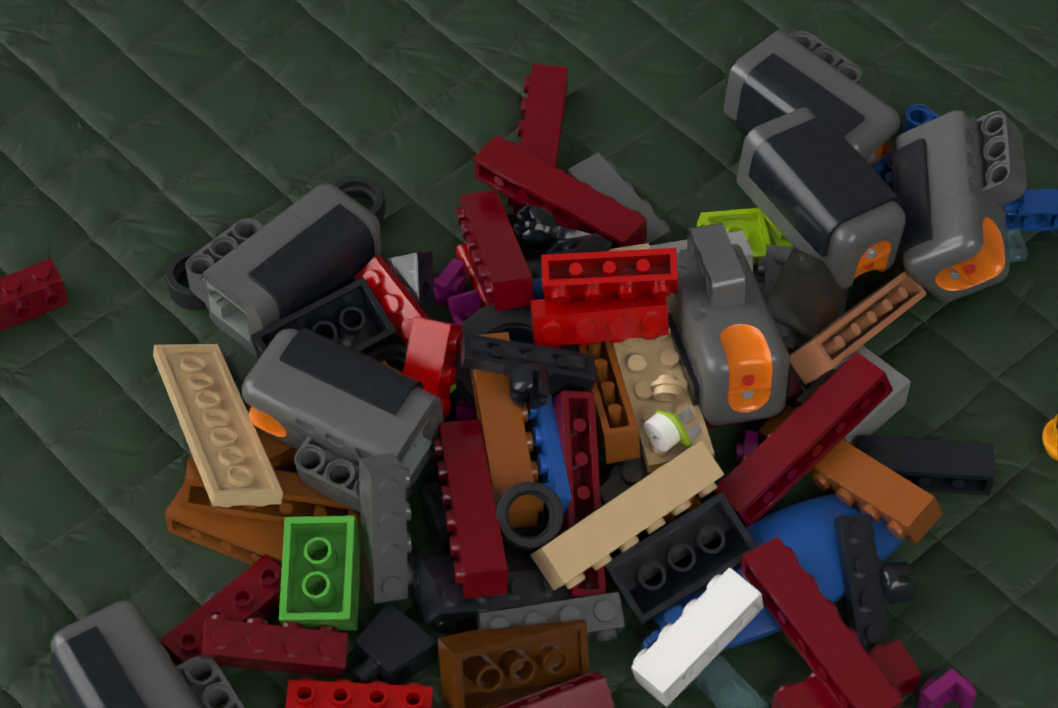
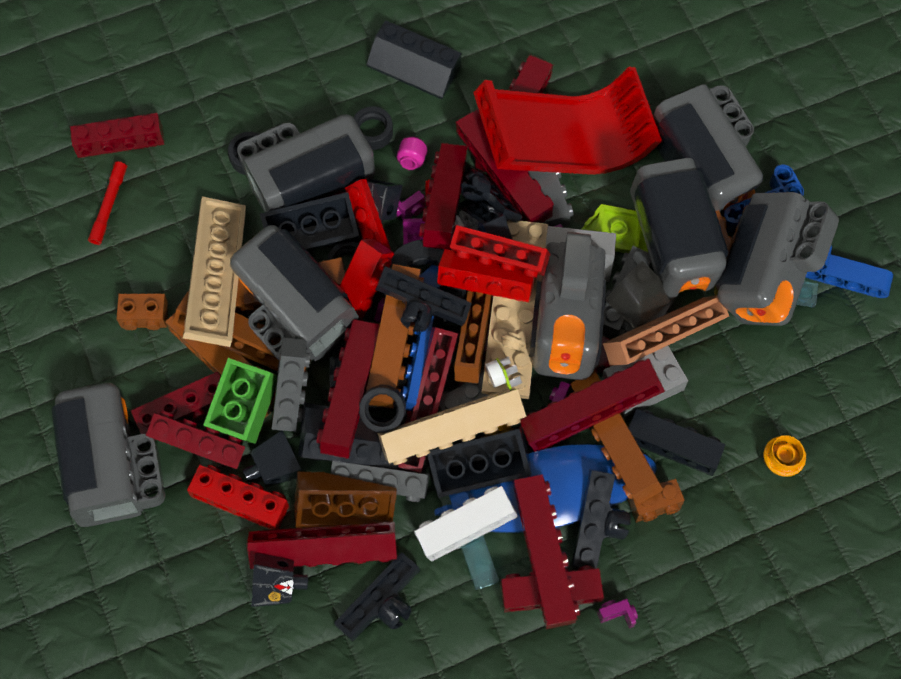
camera: 20 degrees right, 15 degrees up
none -> red piece [88,162,127,245]
none -> dark orange brick [117,294,168,330]
none -> black slope [367,20,462,99]
none -> dark pink head [397,137,427,170]
none -> red panel [473,67,662,174]
none -> dark orange brick [628,479,685,522]

